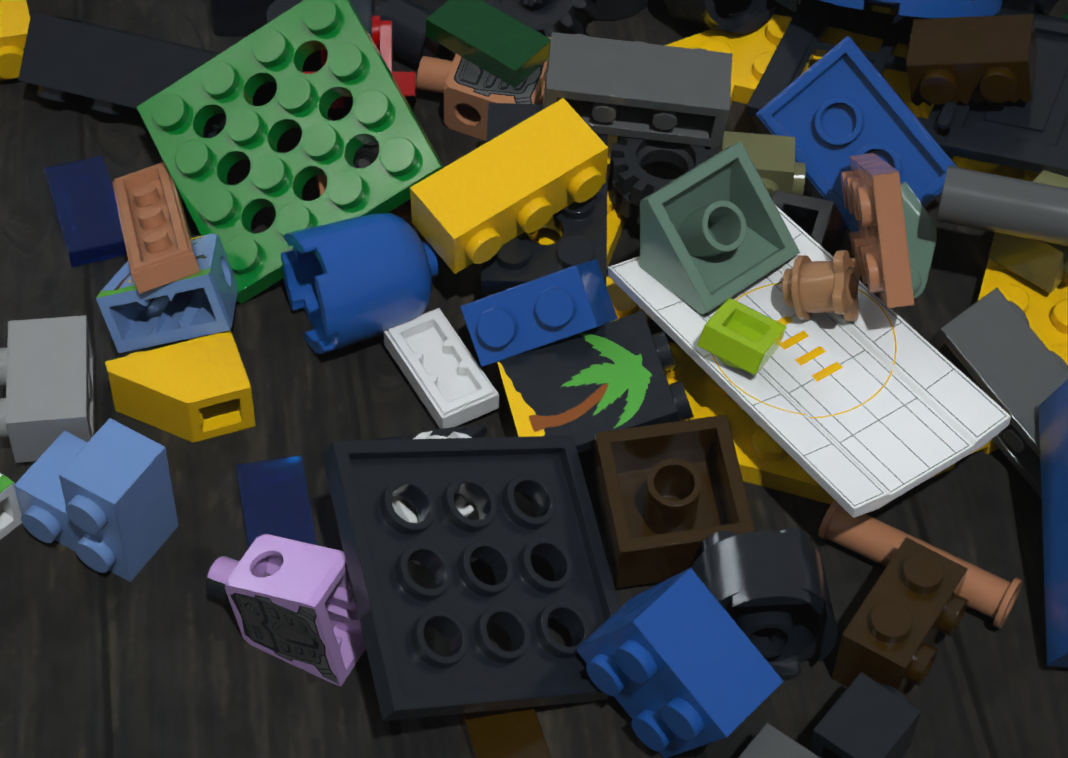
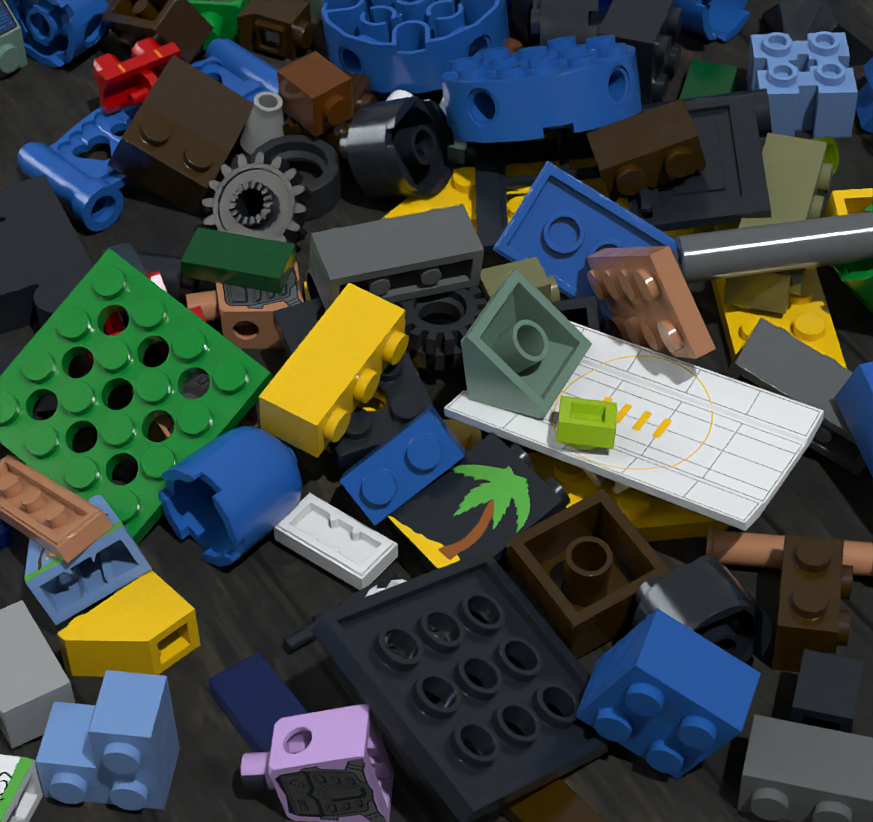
camera: 20 degrees left, 5 degrees down
medium nougat brick [782,250,860,322] -> none

